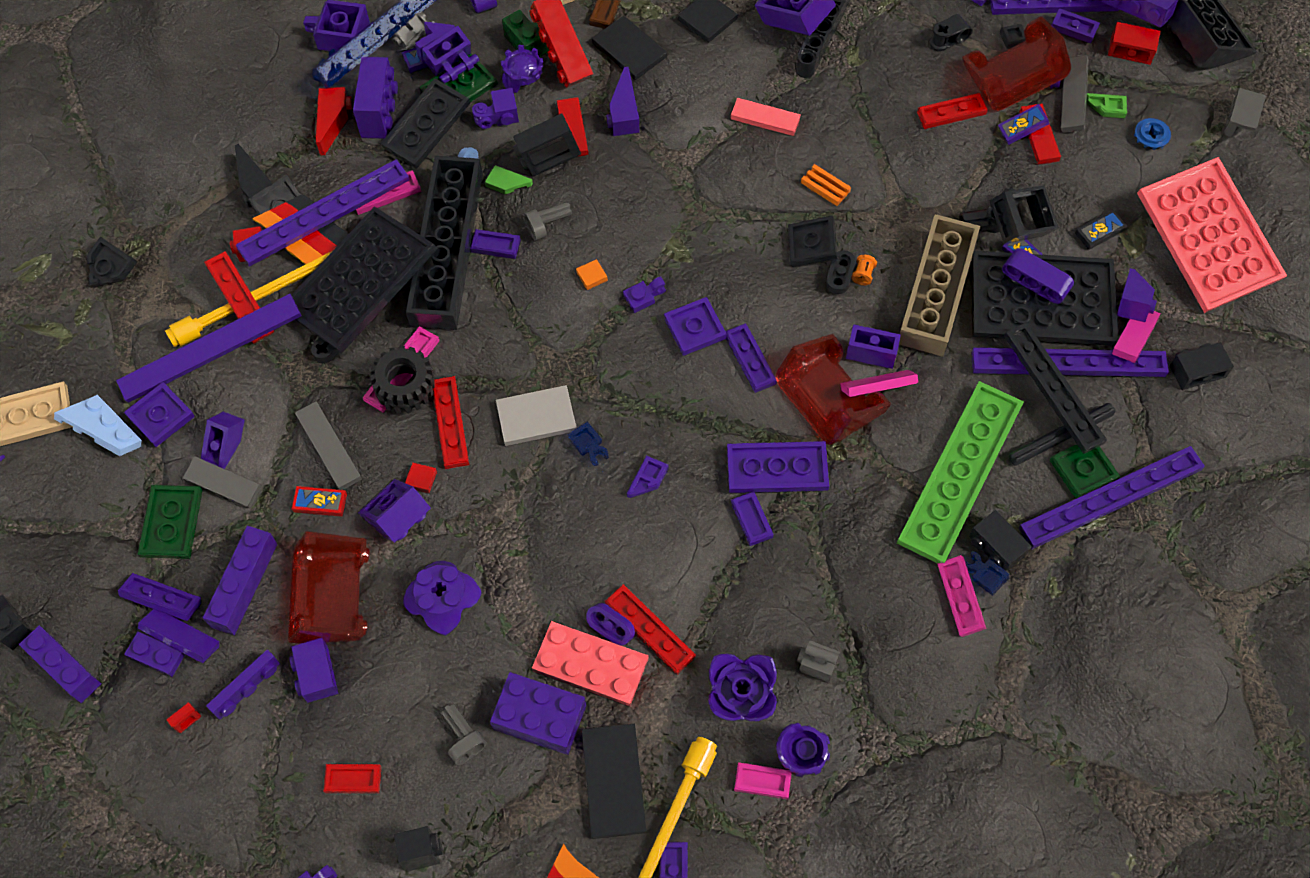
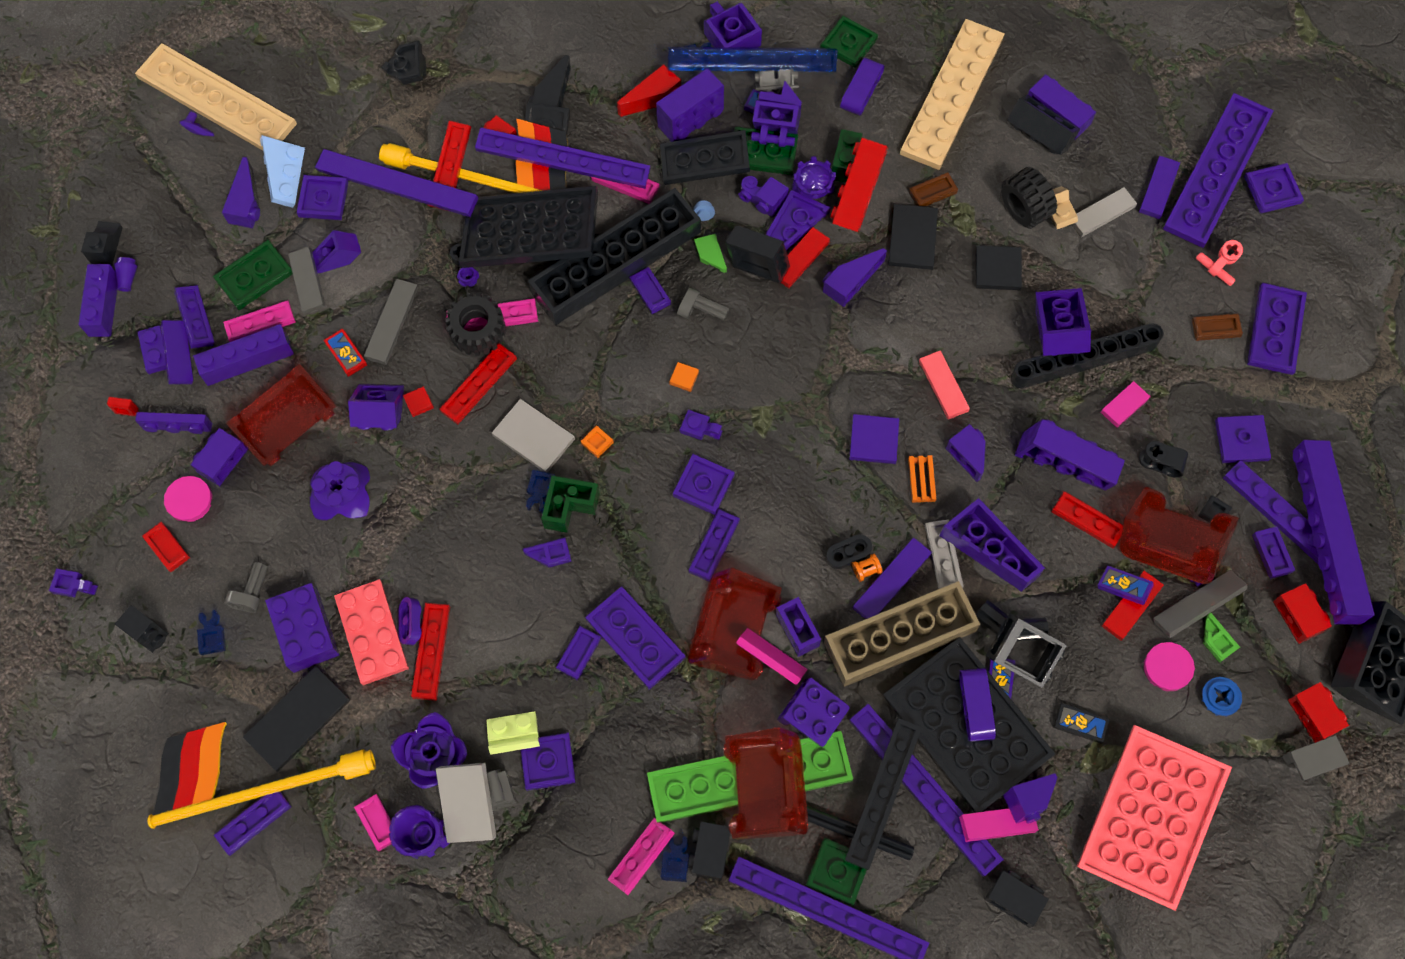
camera: 50 degrees right, 5 degrees up
black tile [788,215,837,267] -> none
none -> dark purple cone [114,257,138,292]
none -> dark pink tile [164,476,213,522]
none -> clear blue plate [197,610,226,655]
none -> dark purple slope [222,157,260,228]
none -> dark pink tile [223,300,296,342]
none -> light grey tile [436,763,496,843]
none -> dark purple plate [457,267,479,287]
none -> yellowish green plate [487,711,539,755]
none -> dark purple tile [521,733,576,791]
none -> dark green brick [541,476,600,533]
none -> orange tile [581,425,614,458]
none -> clear red windscreen [724,727,808,840]
none -> dark purple wing [766,190,831,250]
none -> dark purple bracket [777,678,850,747]
none -> dark purple tile [849,414,899,464]
none -> dark purple tile [853,538,932,619]
none -> light grey tile [925,519,964,589]
none -> dark purple wedge [939,498,1045,592]
none -> dark purple slope [946,424,985,482]
none -> dark purple wedge [1014,419,1125,490]
none -> dark pink tile [1100,381,1151,428]
none -> dark pink tile [1144,642,1195,692]
none -> red brick [1288,682,1349,743]

